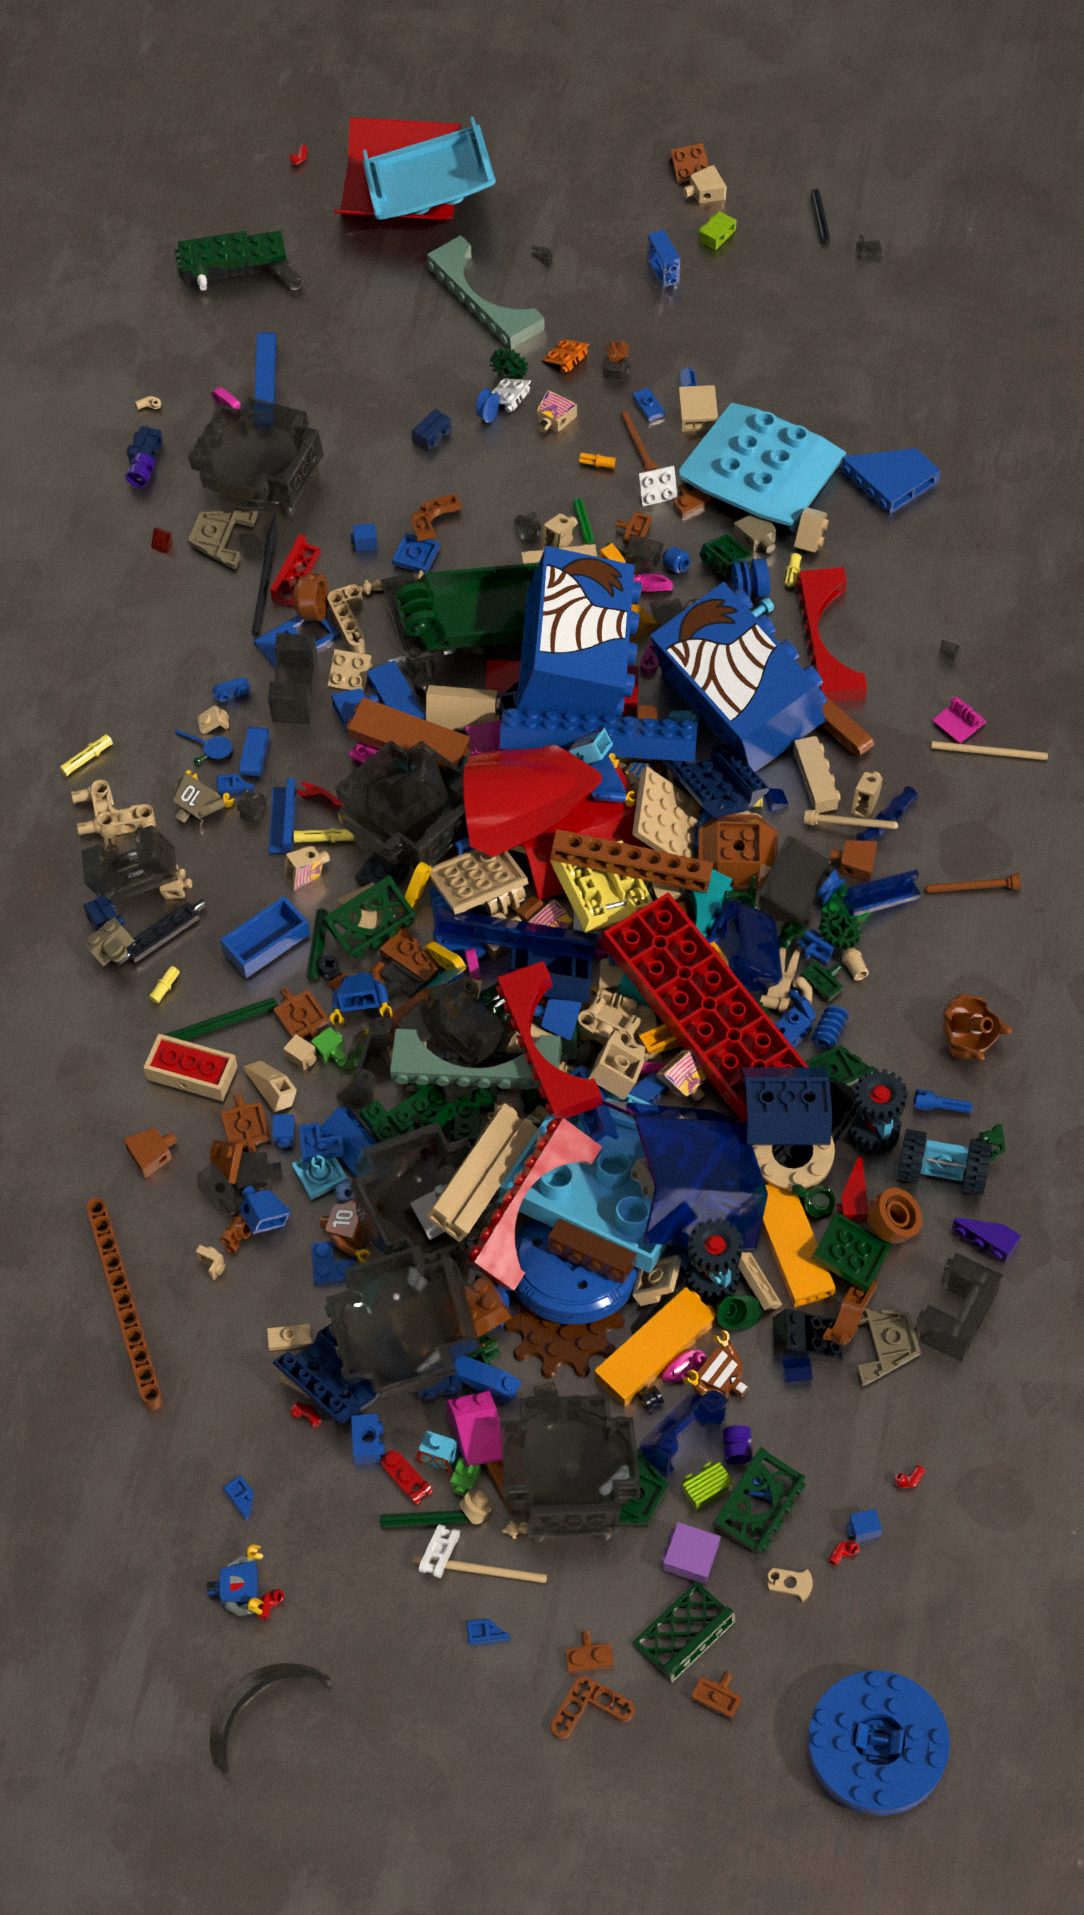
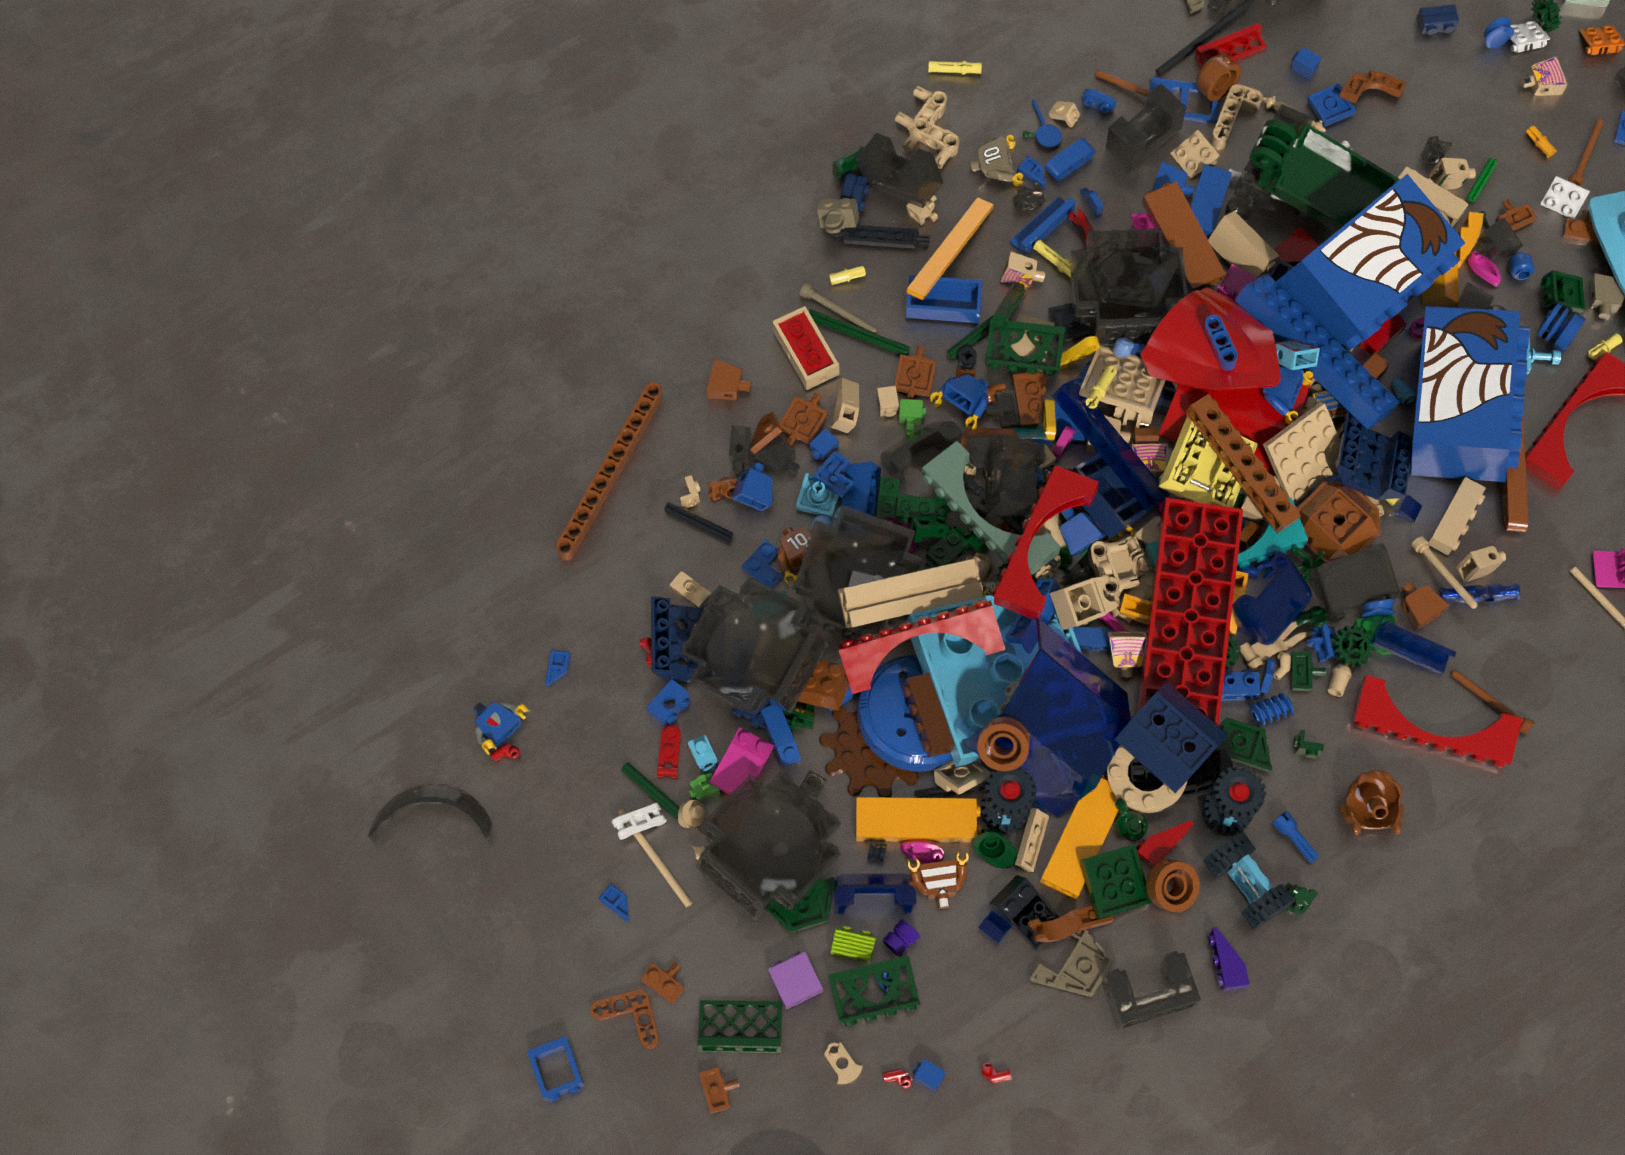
camera: 45 degrees right, 10 degrees up
none -> blue window [527,1036,584,1102]
none -> black axle [664,502,733,542]
none -> dark tan piece [799,282,878,334]
none -> dark green slope [833,146,871,179]
none -> light orange tile [907,197,993,300]
none -> dark orange piece [977,717,1030,771]
none -> dark green piece [992,281,1025,327]
none -> blue tile [1080,188,1104,217]
none -> light yellow pin [1086,366,1117,408]
none -> dark orange piece [1095,70,1175,110]
none -> medium blue piece [1113,337,1134,358]
none -> blue beam [1204,315,1238,371]
none -> dark green bracket [1293,730,1324,758]
none -> red arch [1351,675,1522,768]

